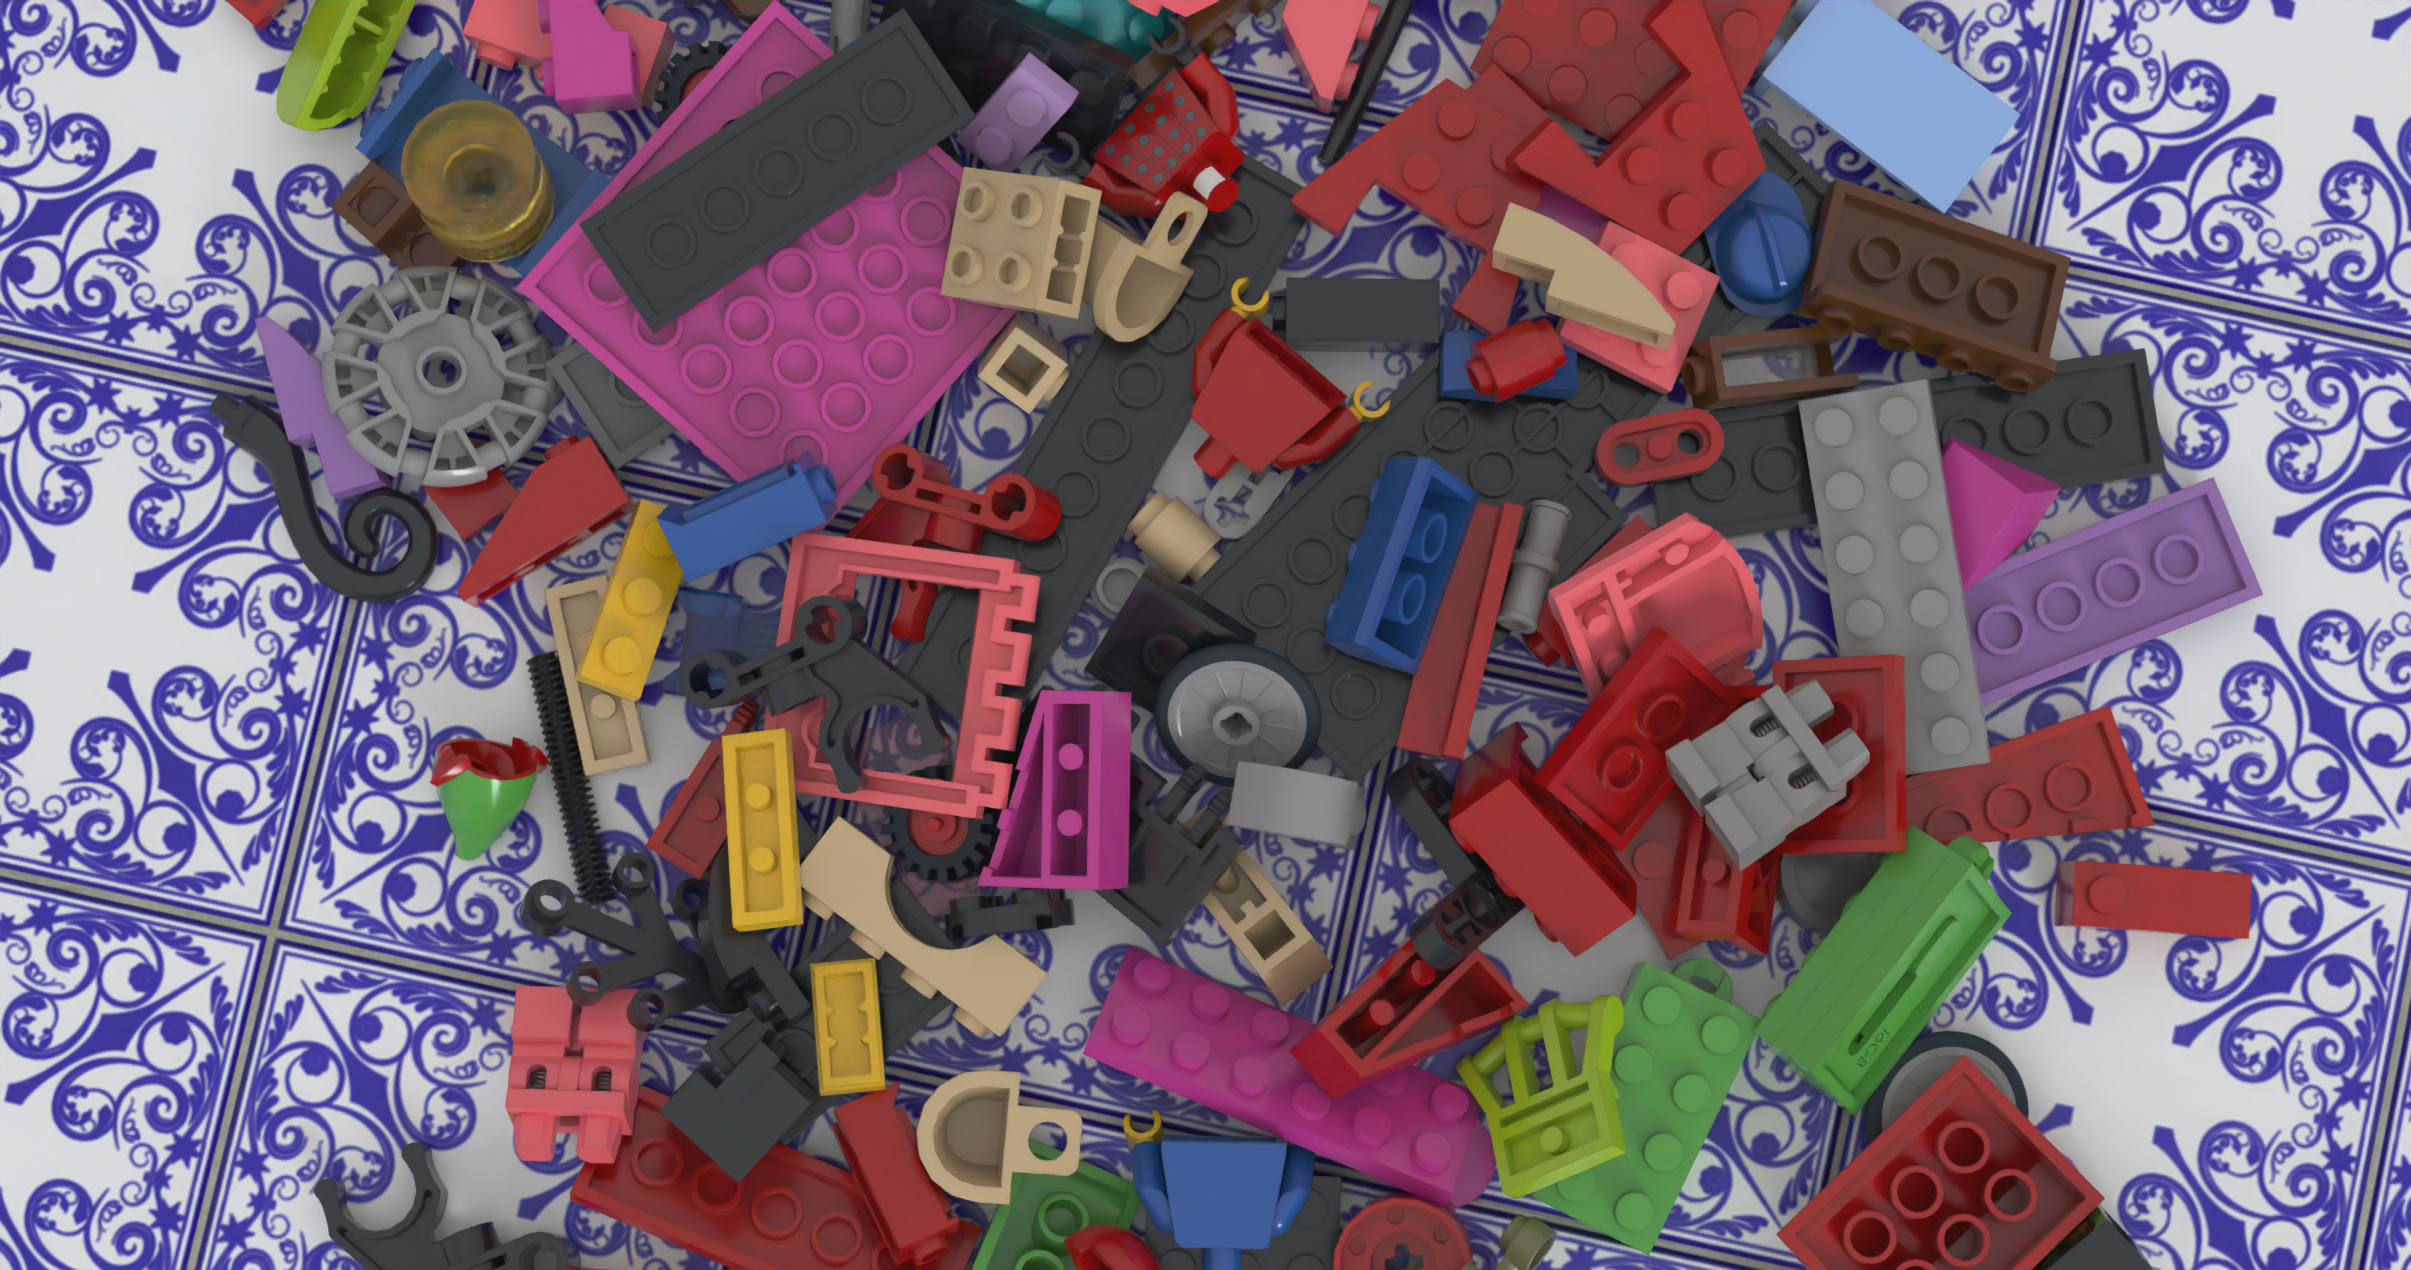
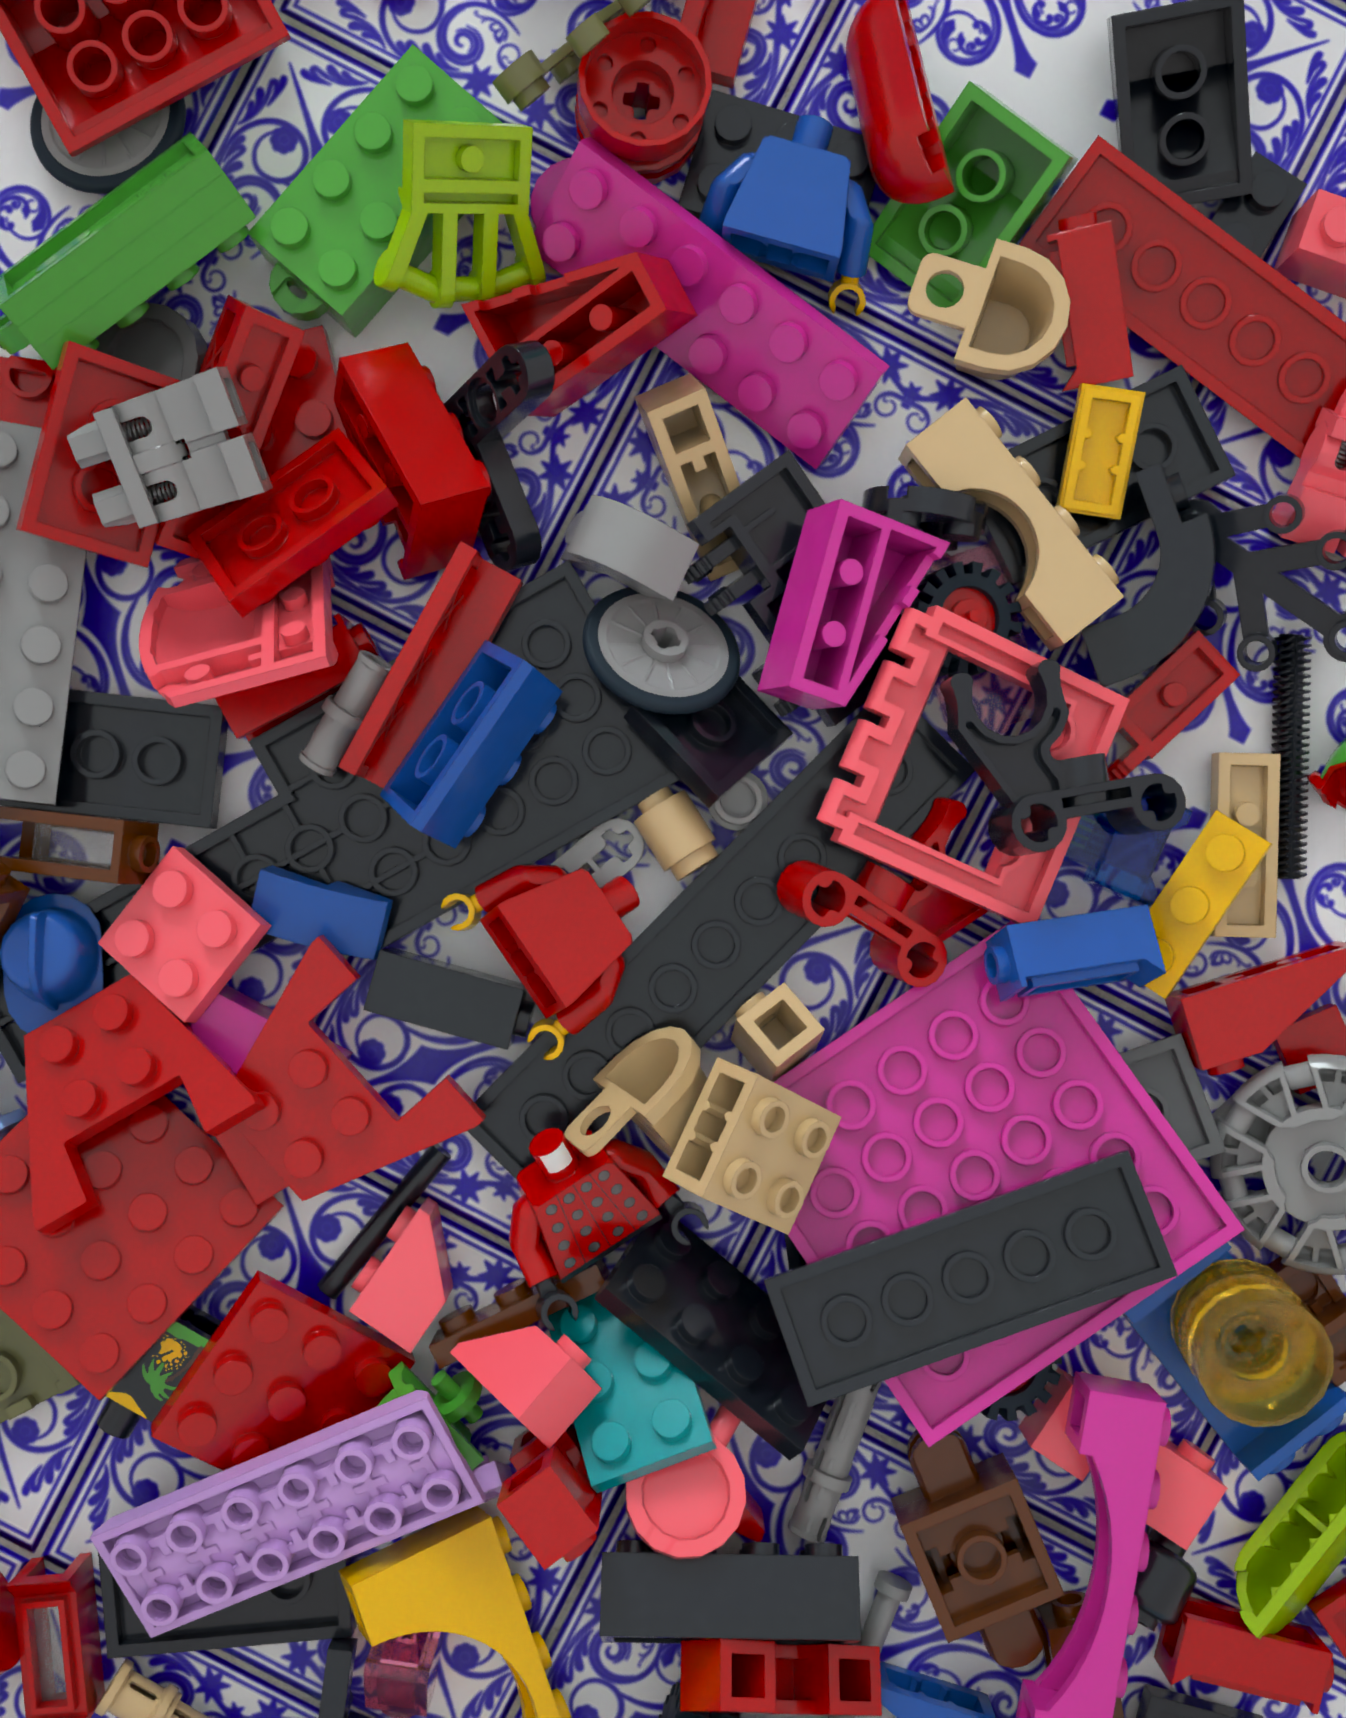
camera: 165 degrees left, 5 degrees up
black plate [660,1029,815,1183] -> none
yellow plate [722,728,804,932] -> none
lavender plate [956,52,1079,173] -> none
red brick [1464,318,1566,403] -> none
tan slope [1492,202,1676,352] -> none
red plate [1594,408,1724,488] -> none

